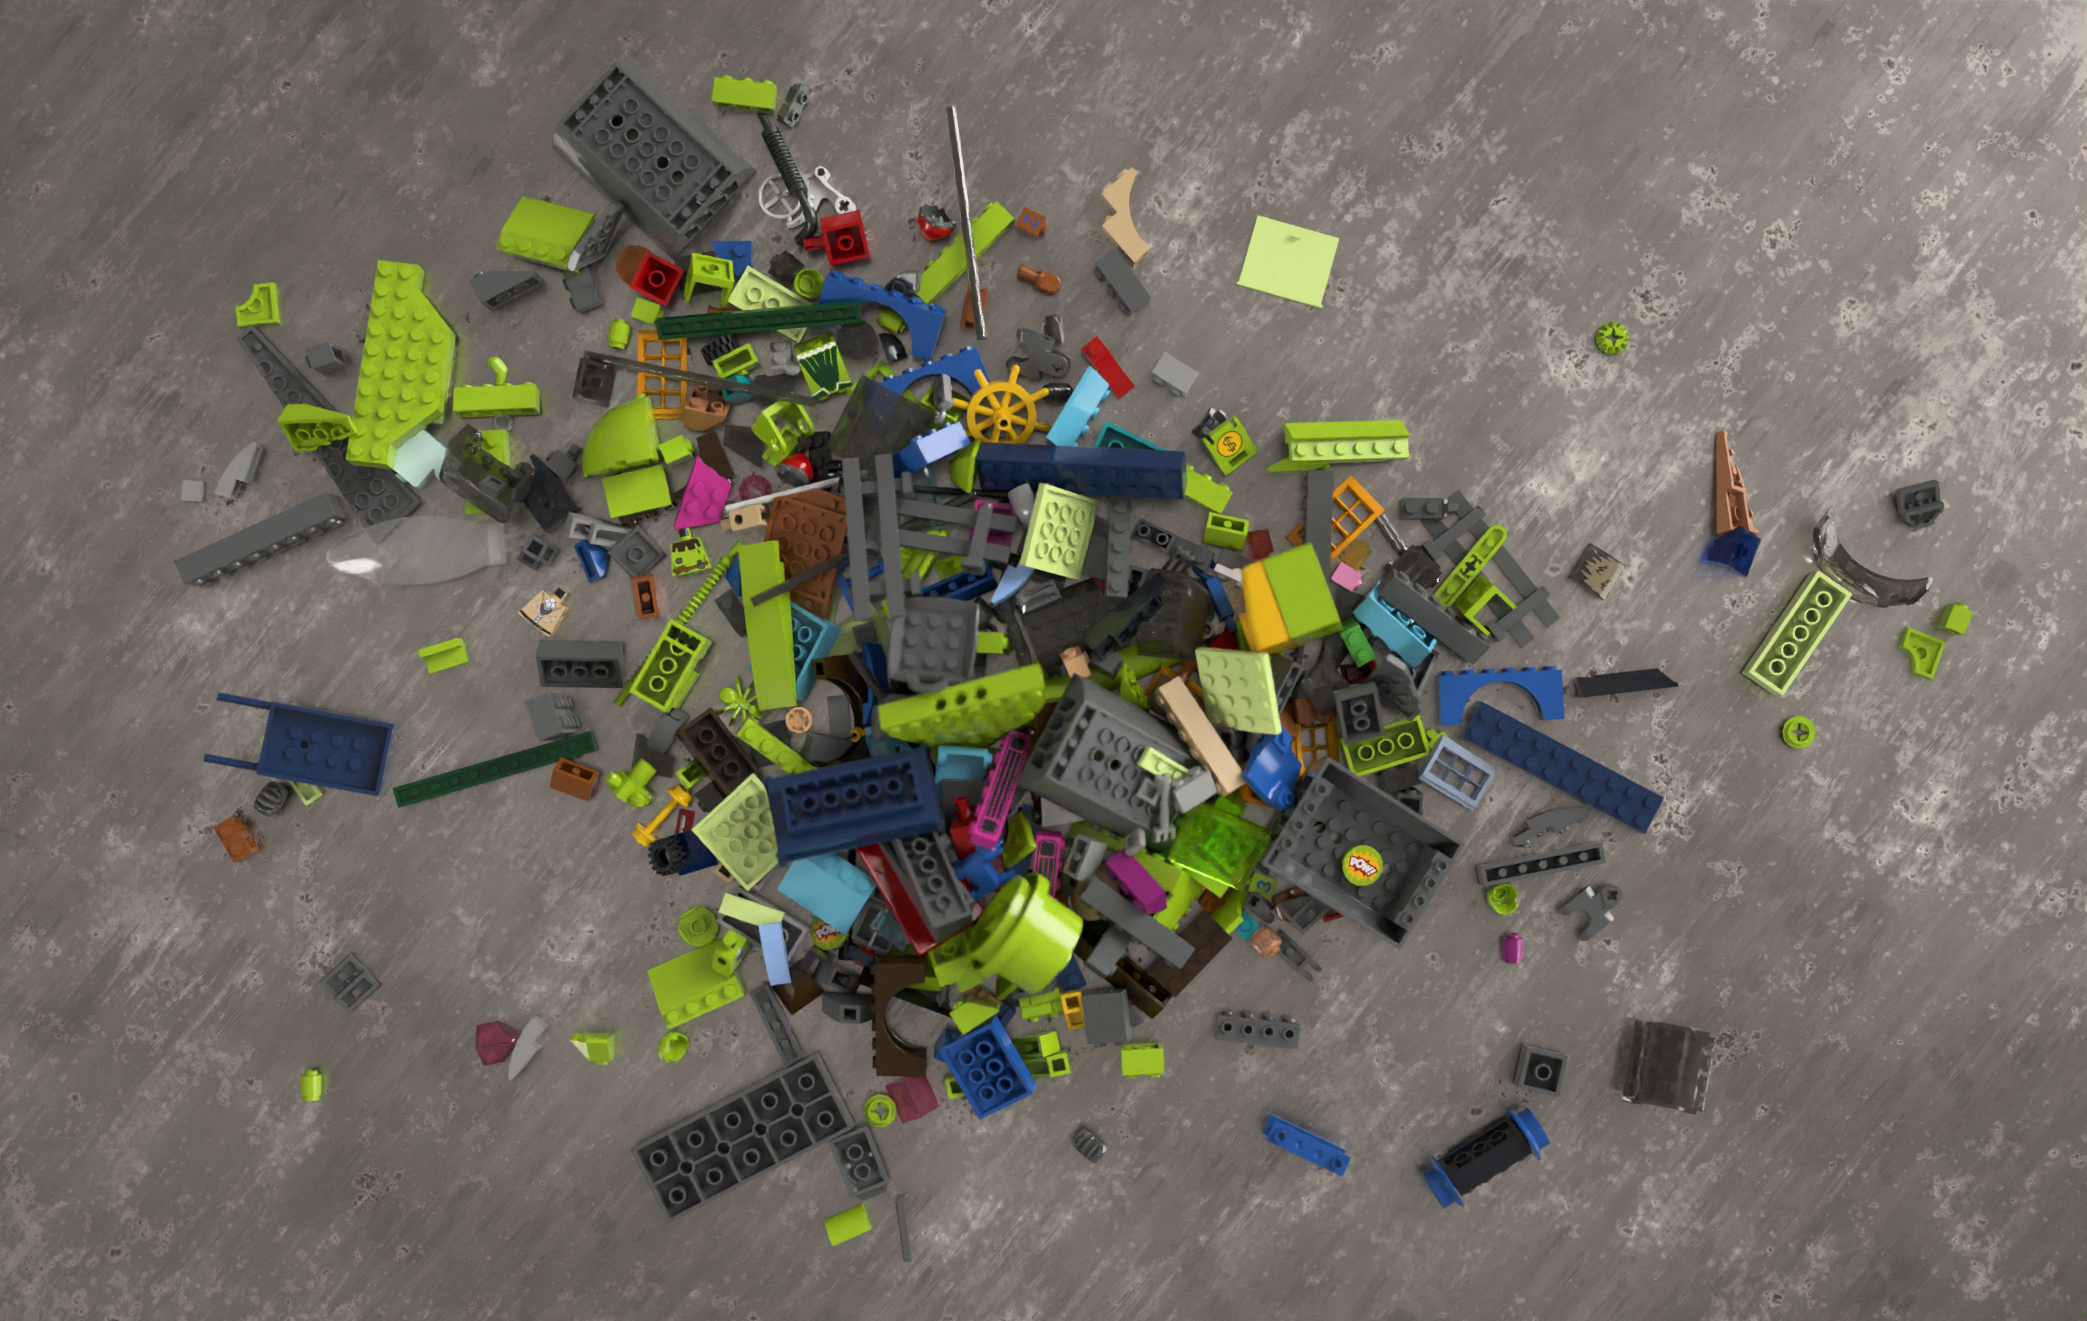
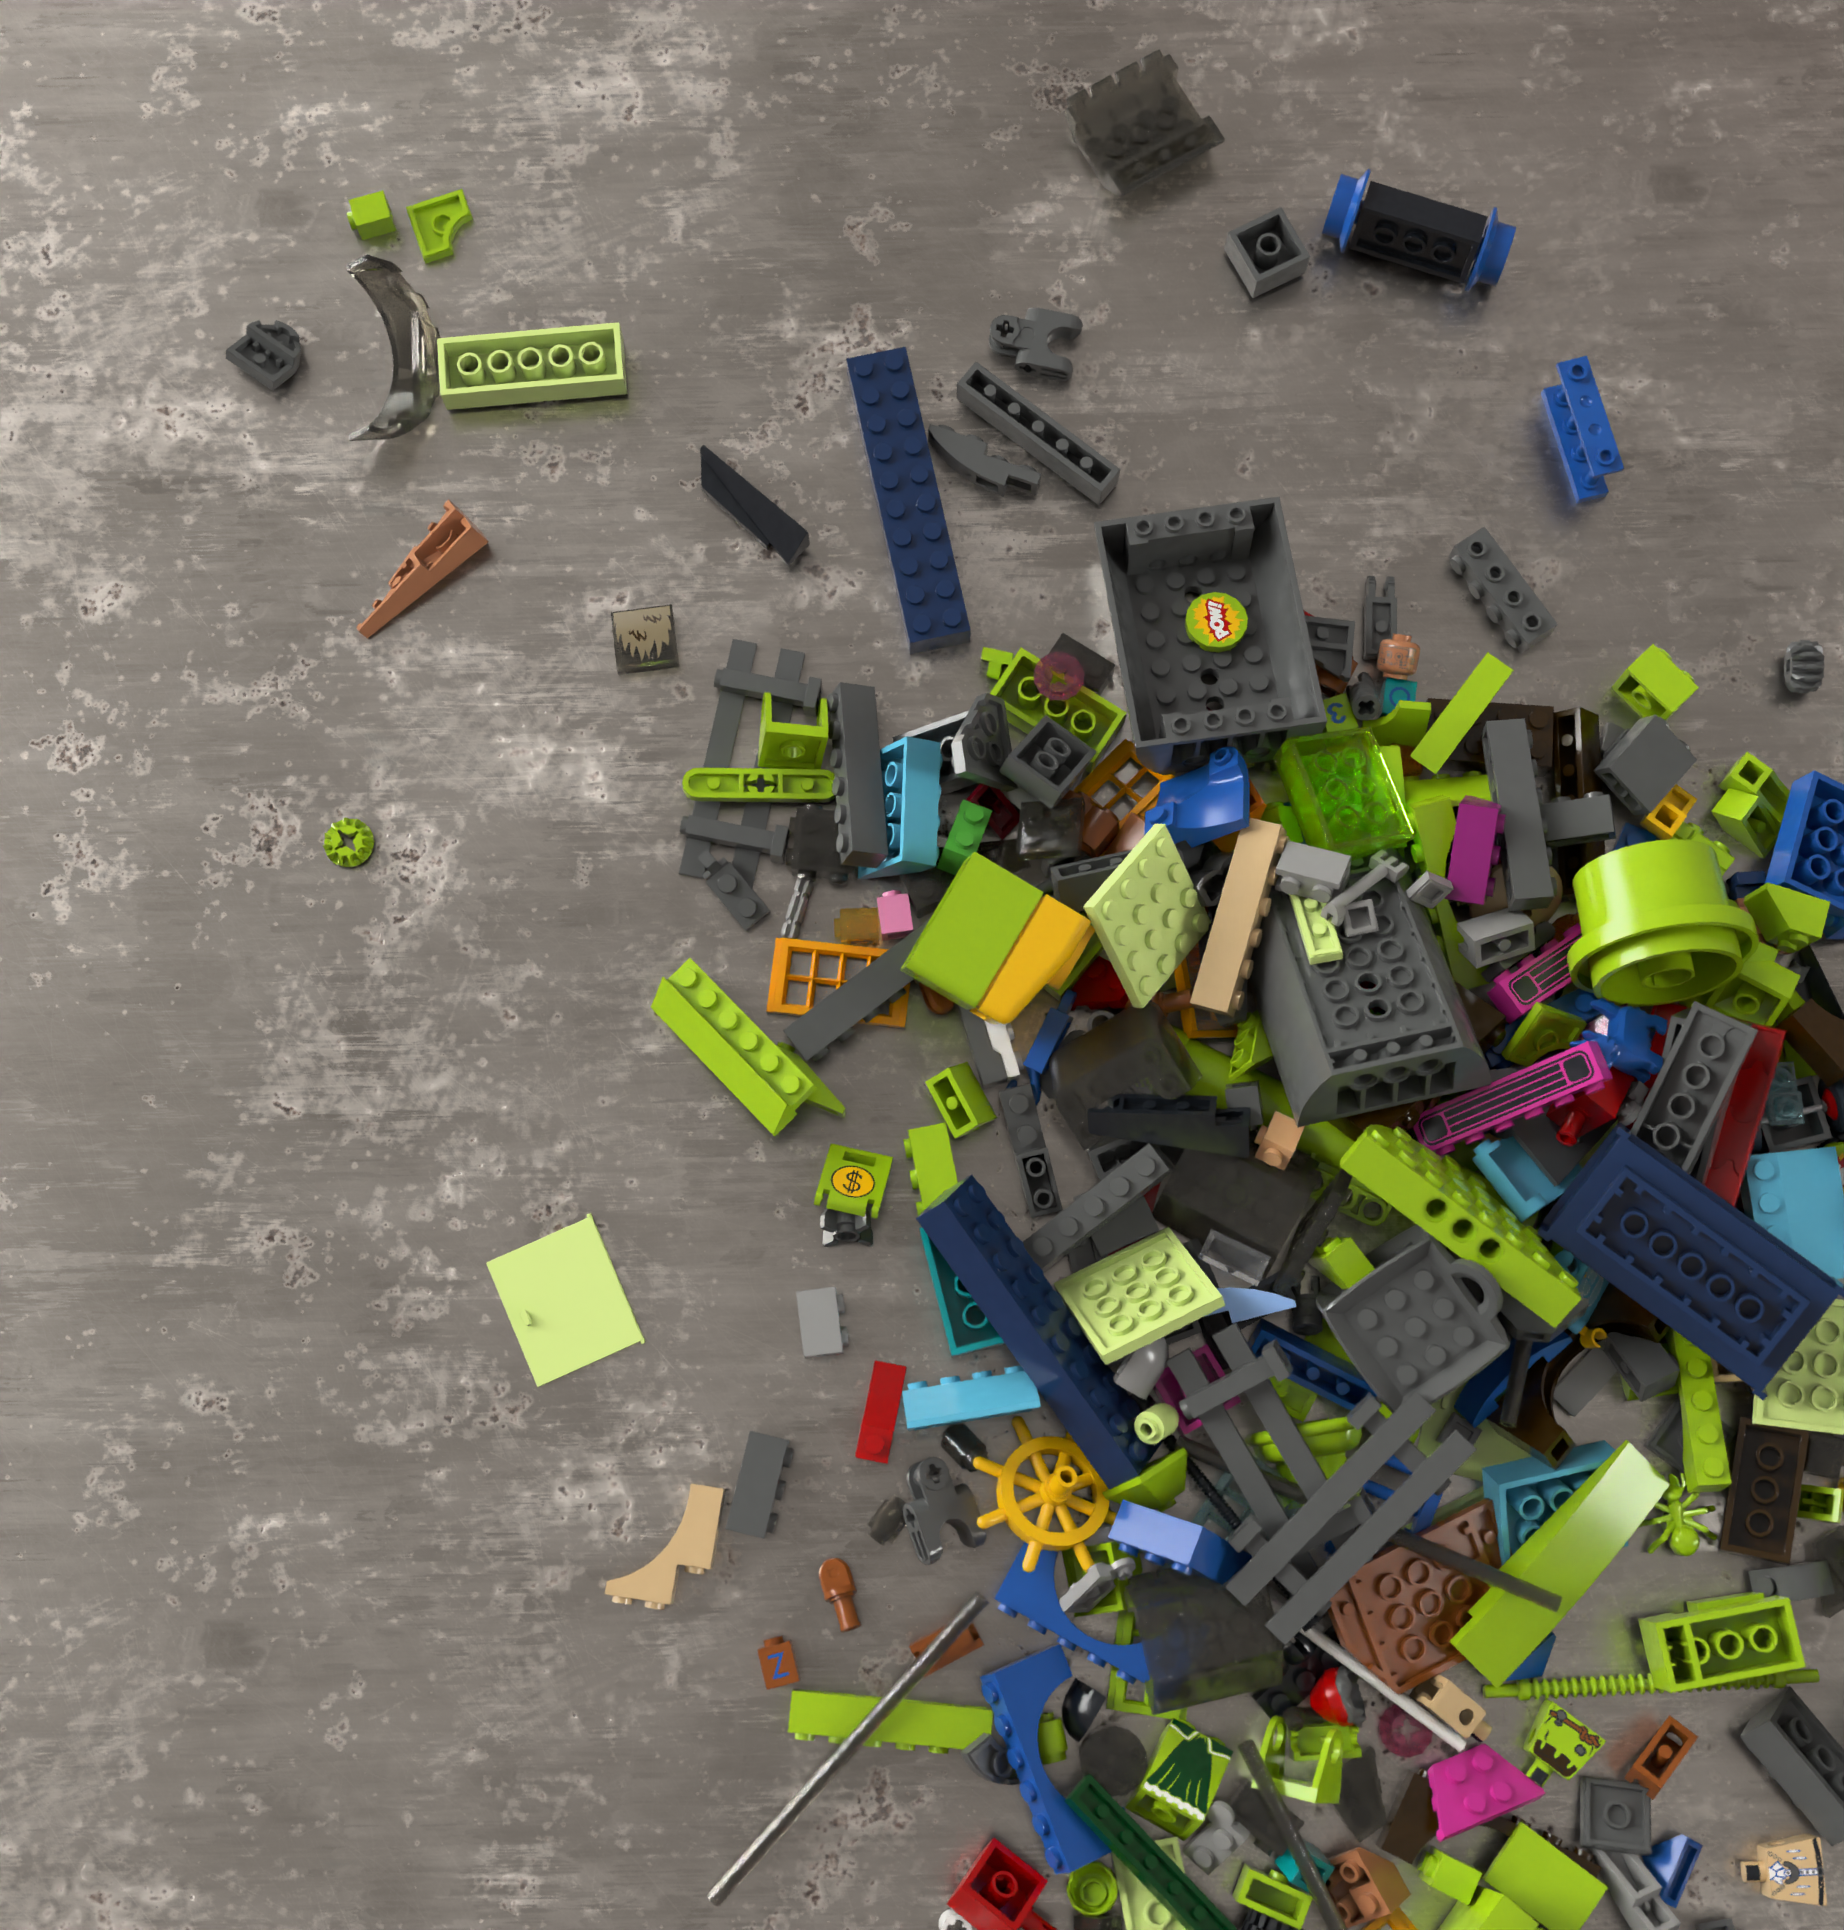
camera: 125 degrees left, 10 degrees down
dark grey hinge [714,589,748,639] -> none
light nougat piece [785,707,814,734] -> none
hair [917,205,956,241] -> none
dark grey tile [1158,545,1196,587] -> none
clear red slope [1246,529,1274,560] -> none
dark grey hand [1395,786,1425,816] -> none
sand blue piece [1417,734,1497,811] -> none
blue arch [1435,666,1565,725] -> none
lime hair [1487,882,1519,915] -> none
magenta brick [1502,933,1524,964] -> none
clear blue slope [1707,526,1761,577] -> none
lime gear [1782,716,1816,749] -> none
none -> clear pink gear [1034,652,1084,702]
none -> yellowish green brick [1134,1403,1179,1444]
none -> lime slope [1410,652,1514,774]

